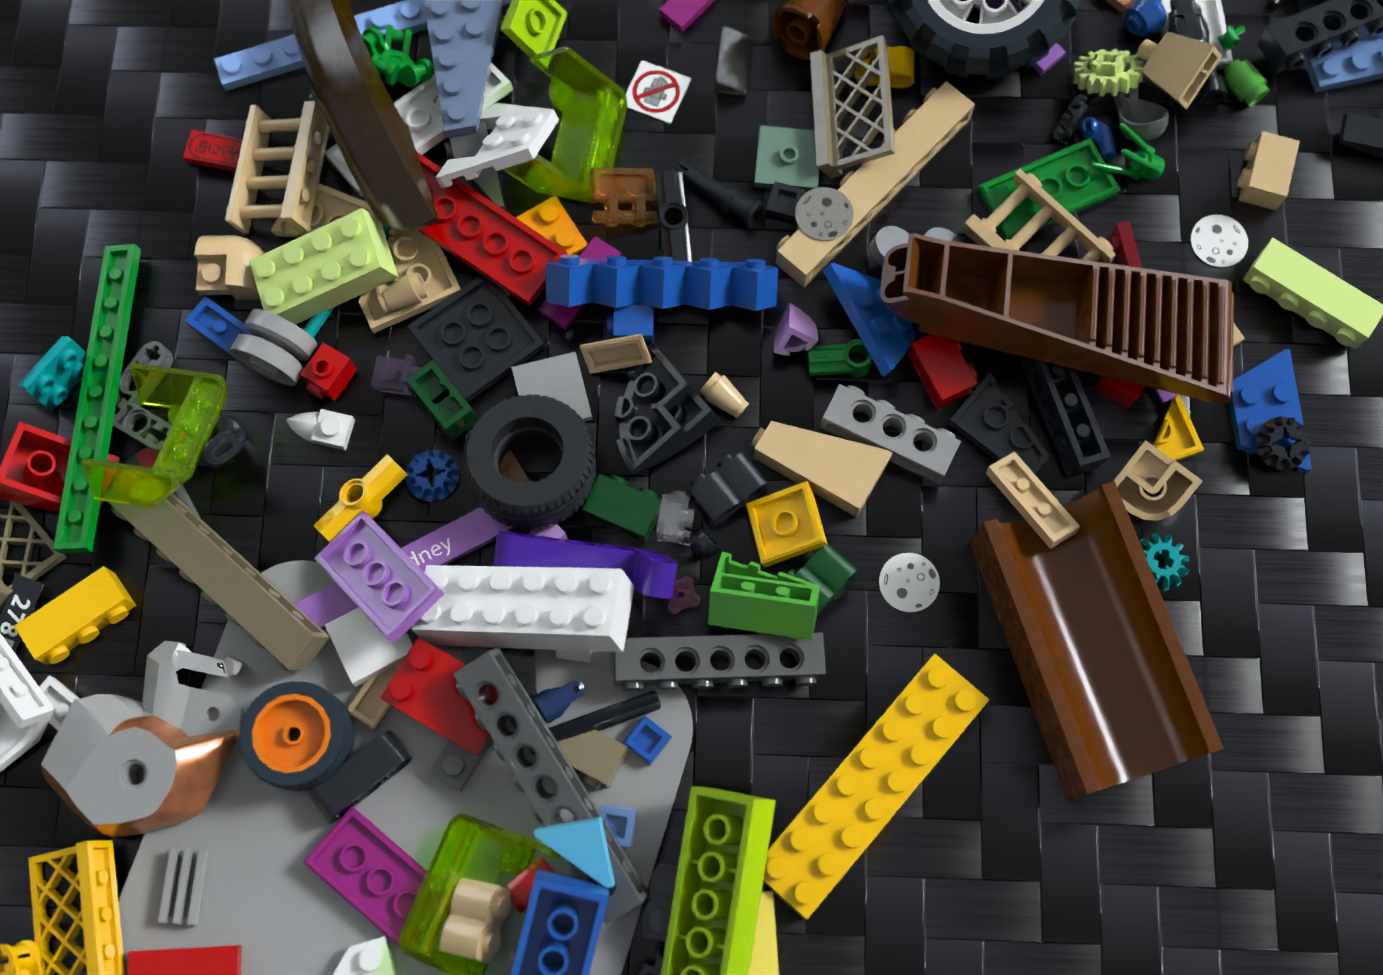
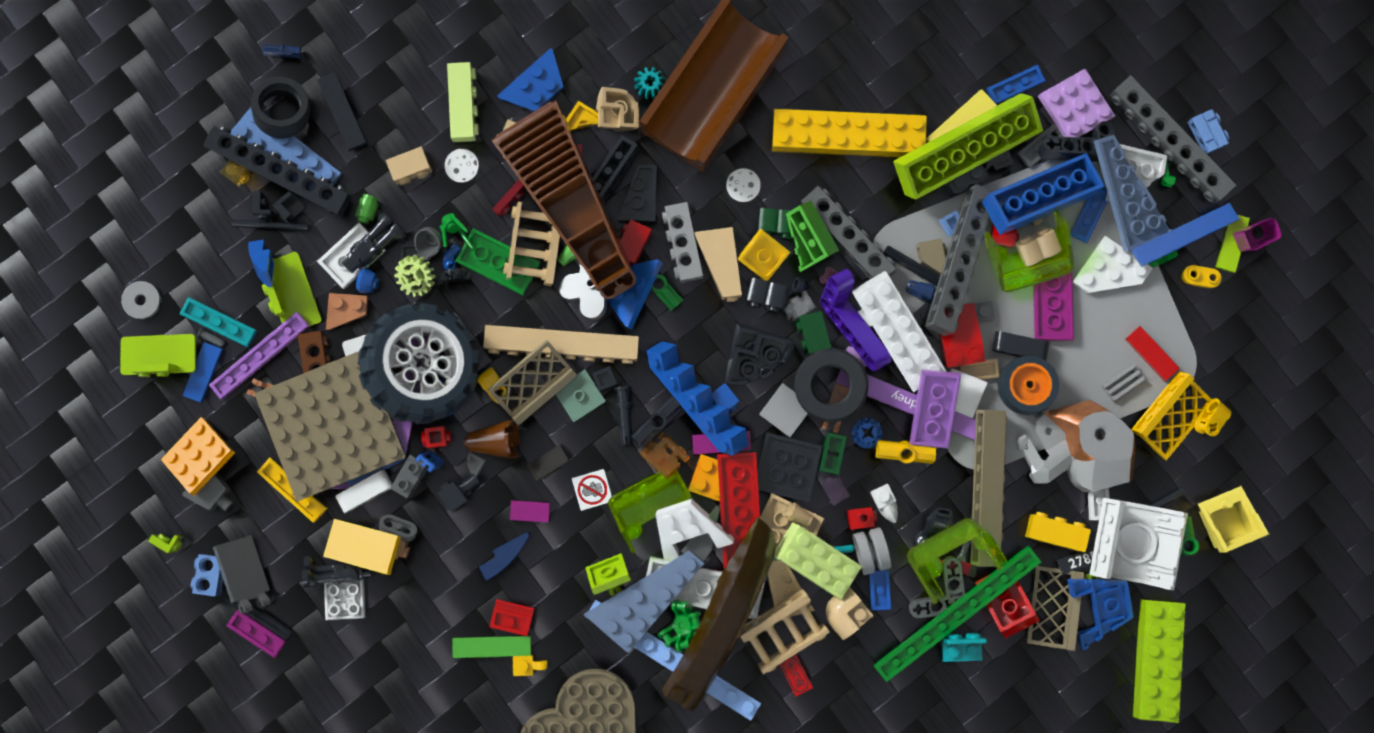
camera: 130 degrees left, 10 degrees up
medium azure tile [533,817,615,888] -> none
tan tile [580,334,652,374] -> none
blue tile [623,715,672,766] -> none
tan cone [699,372,749,419] -> none
lavender brick [773,303,818,356] -> none
clear smoke sticker [795,187,853,240] -> none
tan plate [986,451,1080,549] -> none
tan torso [1137,32,1222,109] -> none
green hand [1216,25,1245,51] -> none
black gear [1256,416,1312,470] -> none

